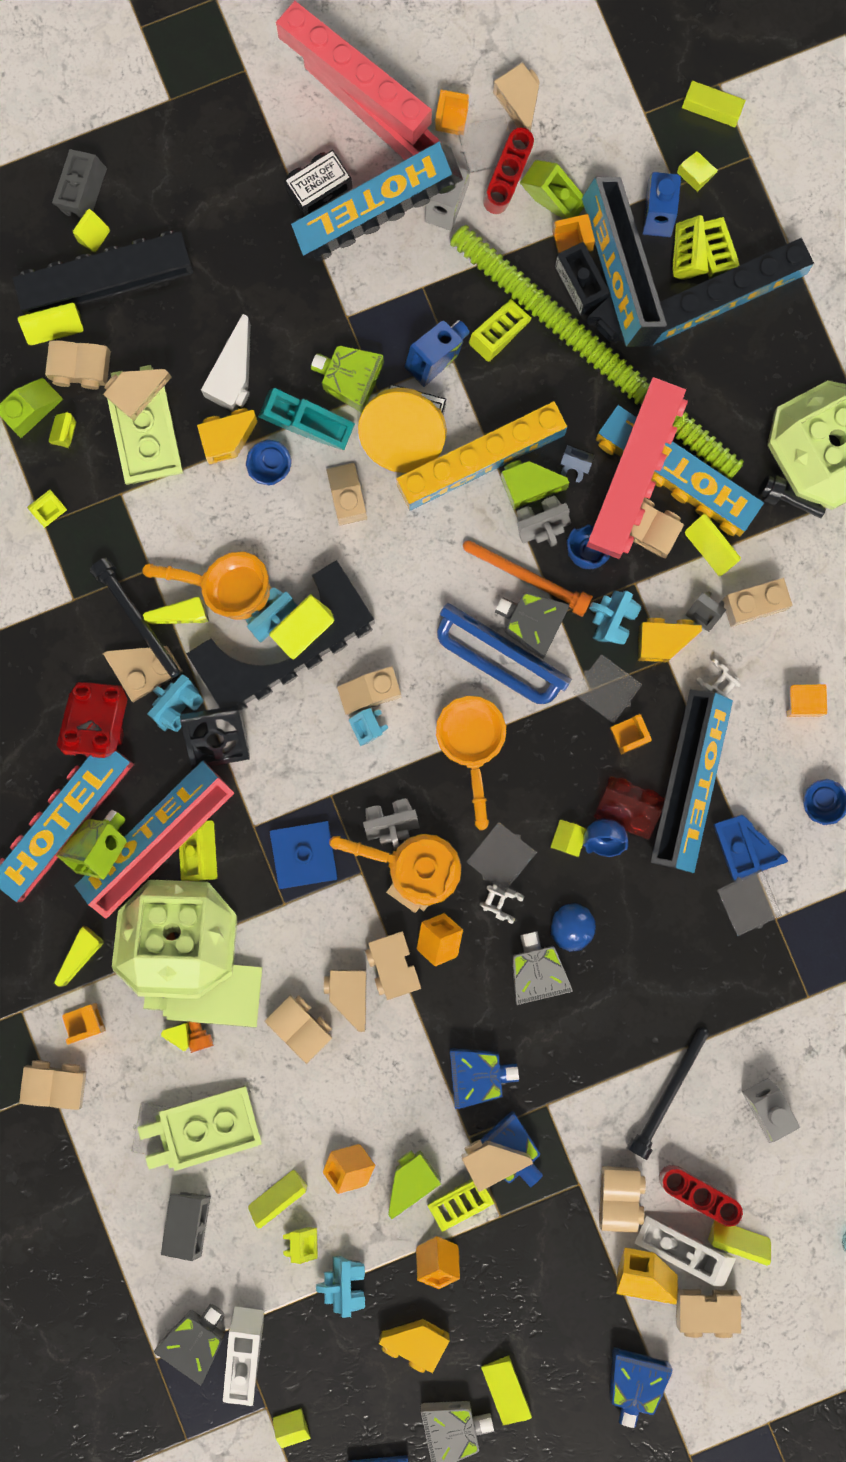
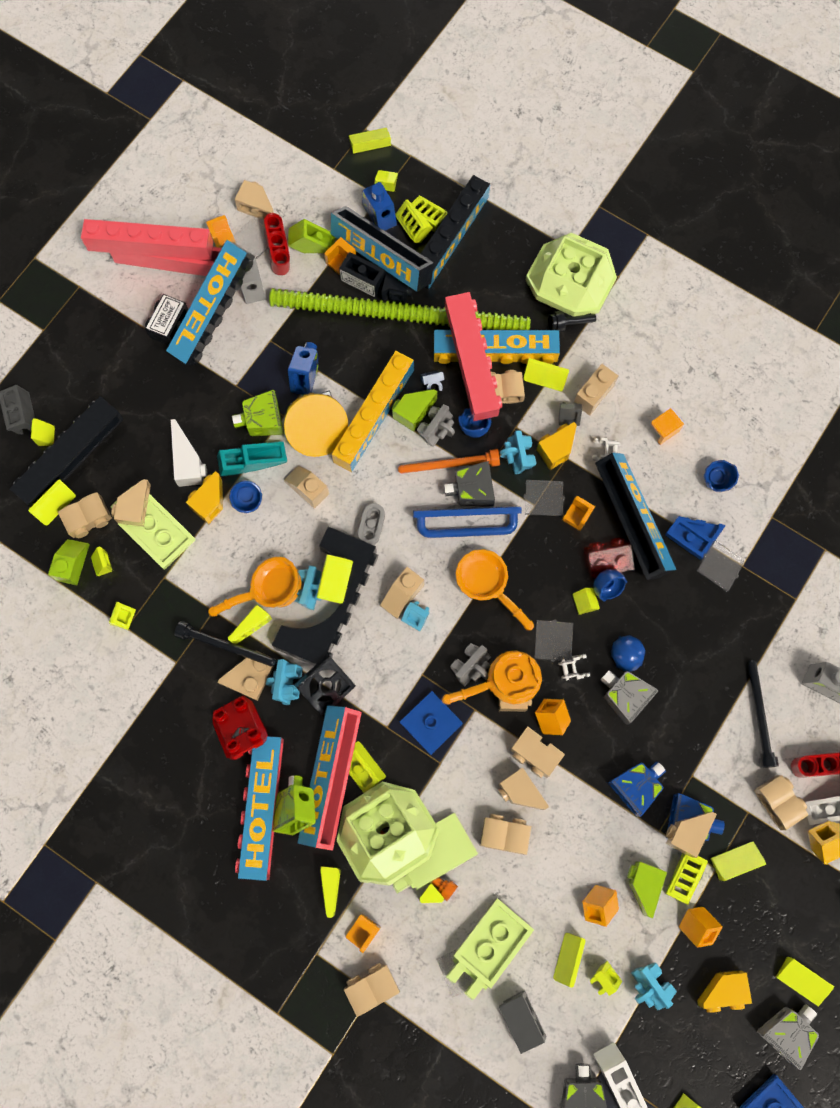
camera: 35 degrees left, 10 degrees down
neon yellow slope [469,299,532,362] -> none
none -> light grey plate [358,503,385,545]
none -> neon yellow slope [710,841,766,881]

